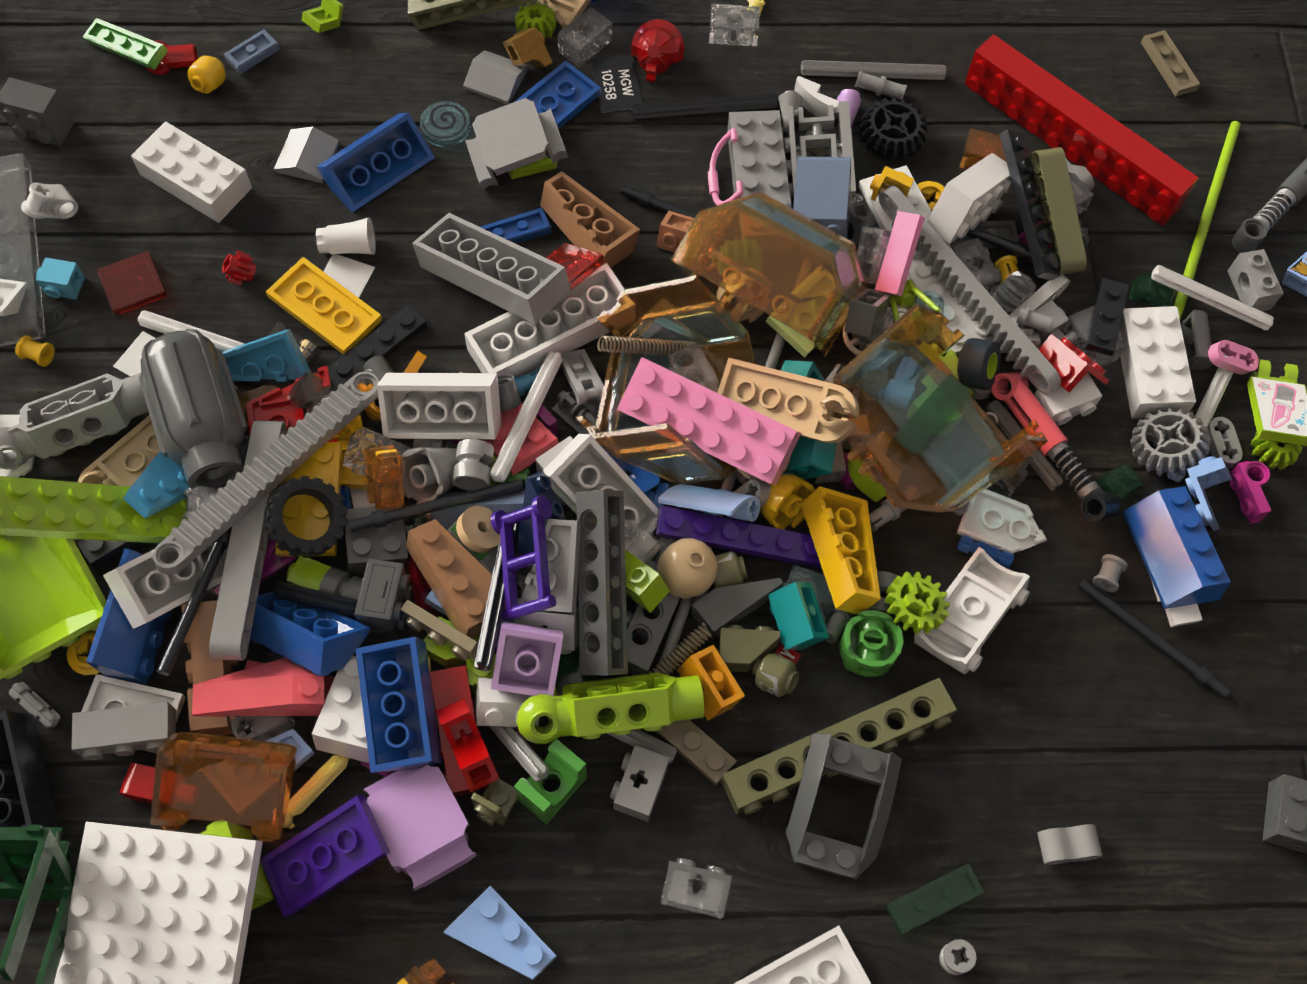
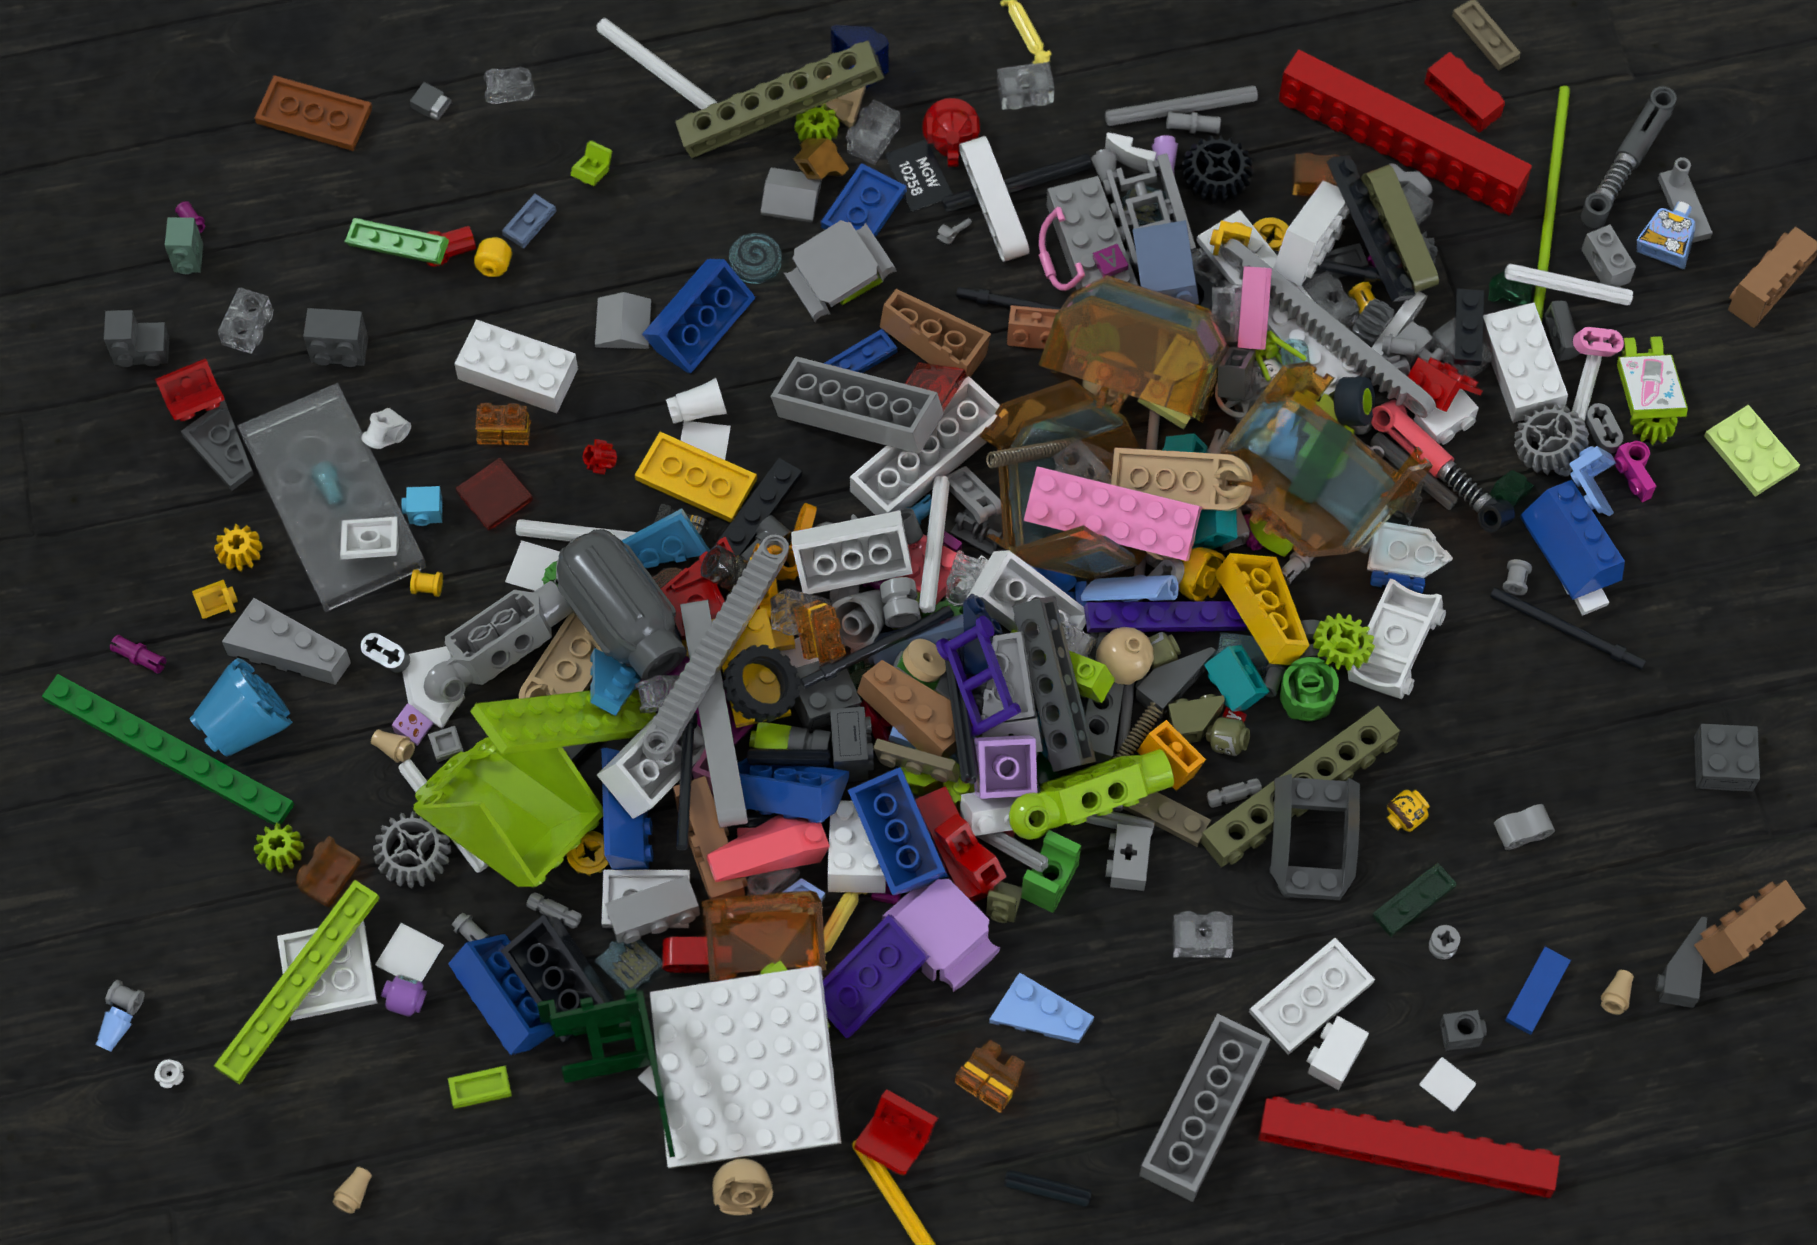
camera: 10 degrees left, 0 degrees up
none -> clear orange hips [475,403,530,445]
none -> piece [595,939,662,990]
none -> light grey hand [937,218,972,244]
none -> clear piece [946,550,986,607]
none -> white beam [959,136,1029,262]
none -> magenta tile [1093,244,1129,279]
none -> light grey axle [1207,778,1262,807]
none -> yellow head [1387,790,1430,832]
none -> red brick [1424,52,1505,133]

